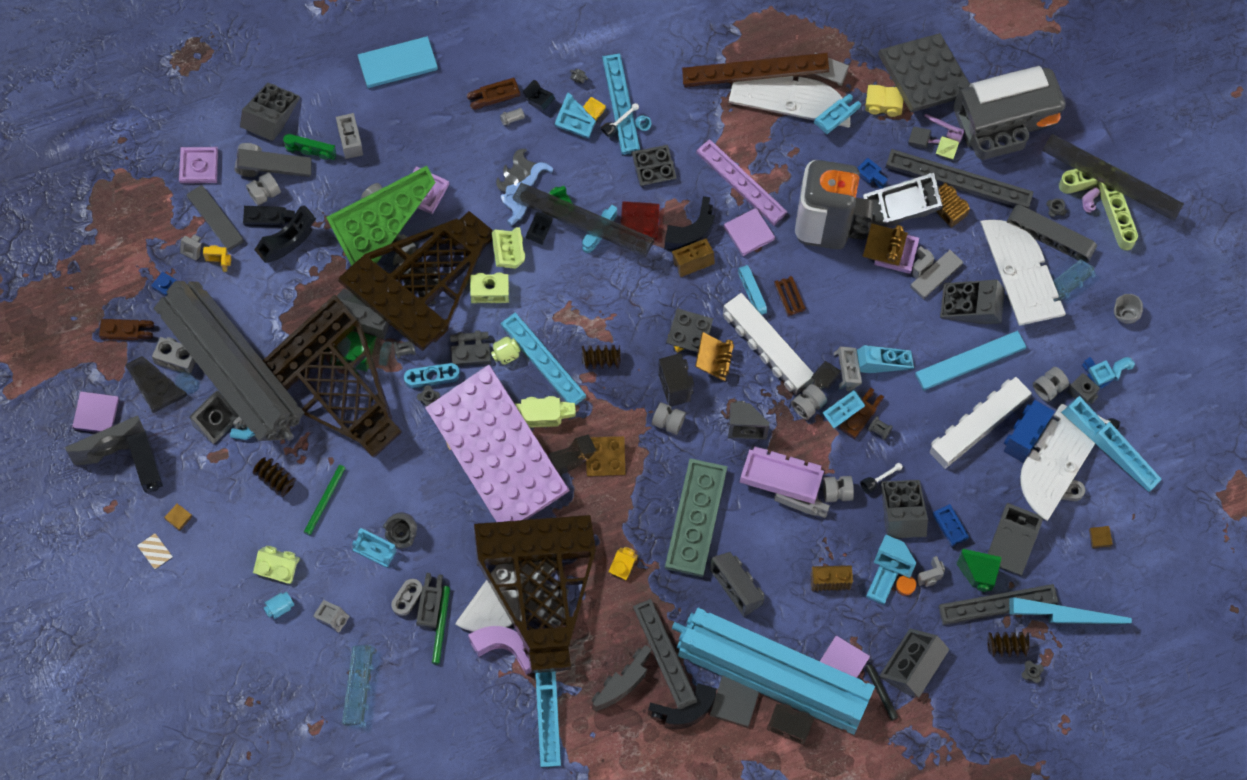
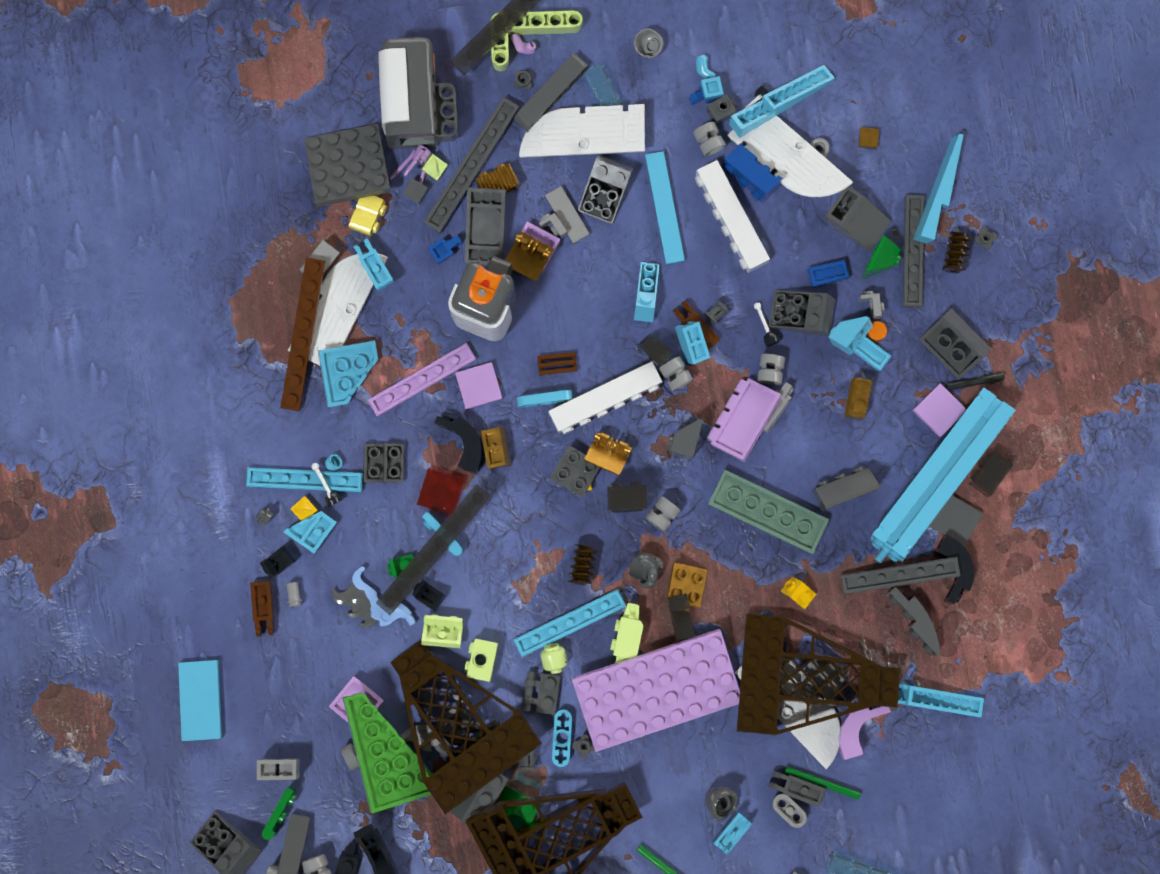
camera: 75 degrees left, 15 degrees up
light grey hinge [834,346,862,391] -> none
none -> medium azure plate [318,340,378,407]
none -> dark grey hair [629,552,664,589]

